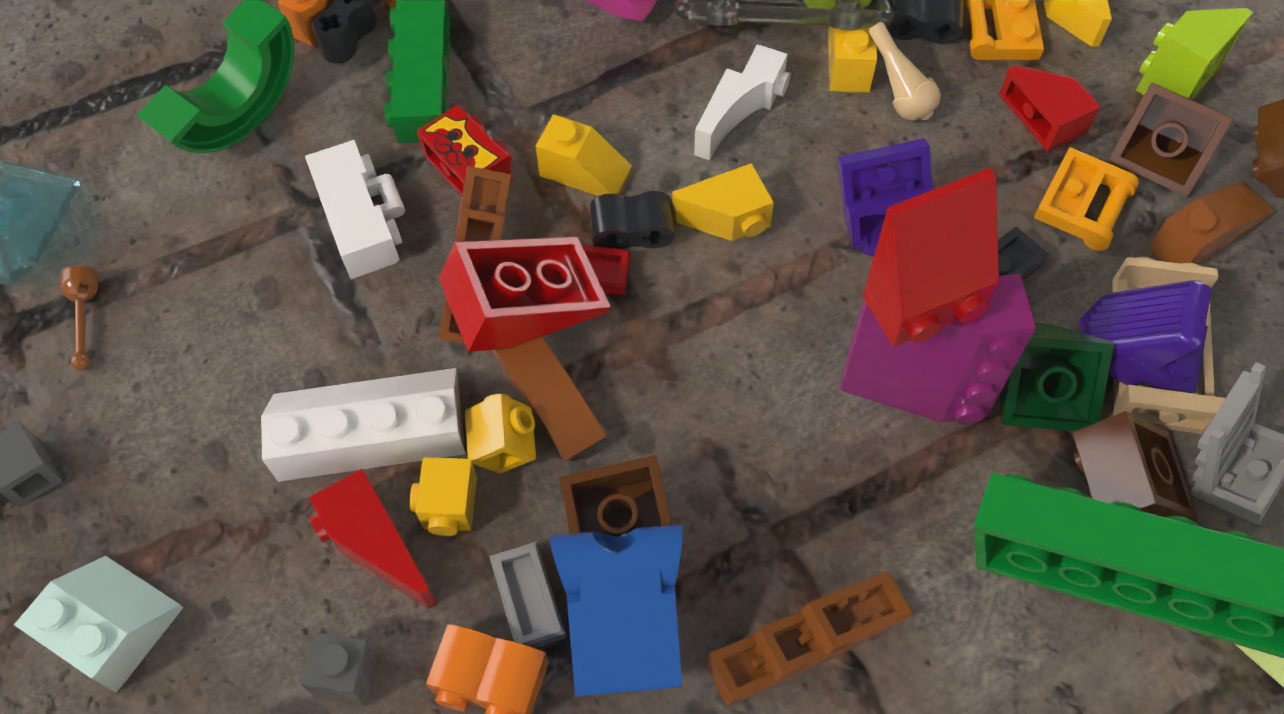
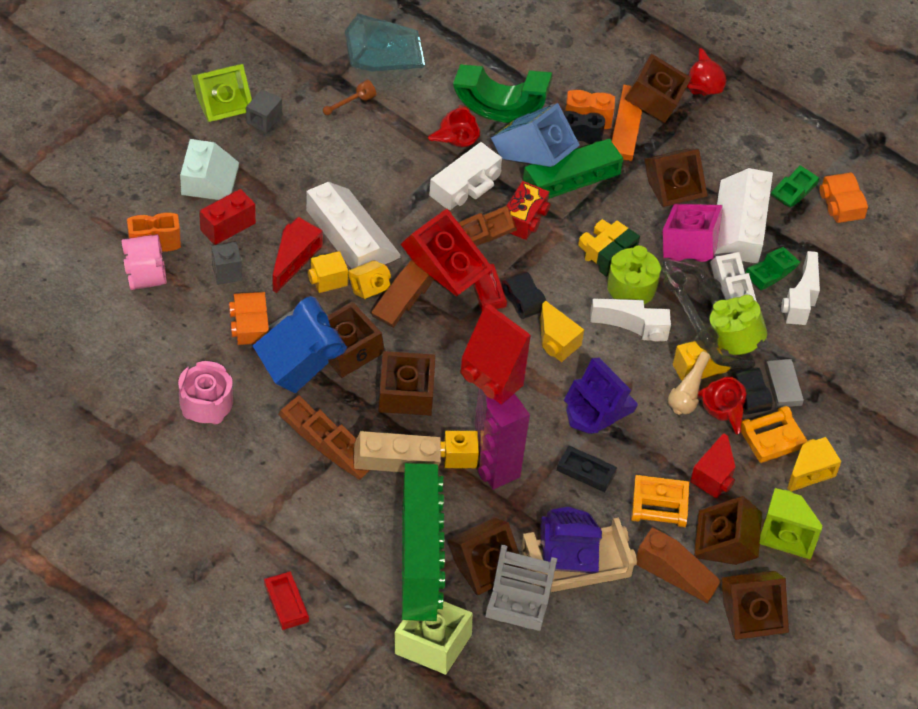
camera: 60 degrees right, 10 degrees down
yellow slope [535,114,632,196] -> none
dark green slope [1000,323,1114,431] -> none
none -> red brick [199,189,256,245]
none -> tan brick [354,431,441,472]
none -> reddish brown brick [379,351,435,416]
none -> red piece [428,105,481,148]
none -> yellow brick [440,431,479,468]
none -> medium blue slope [491,103,580,167]
none -> hips [578,219,640,277]
none -> lime brick [607,245,661,304]
none -> red piece [697,377,747,435]

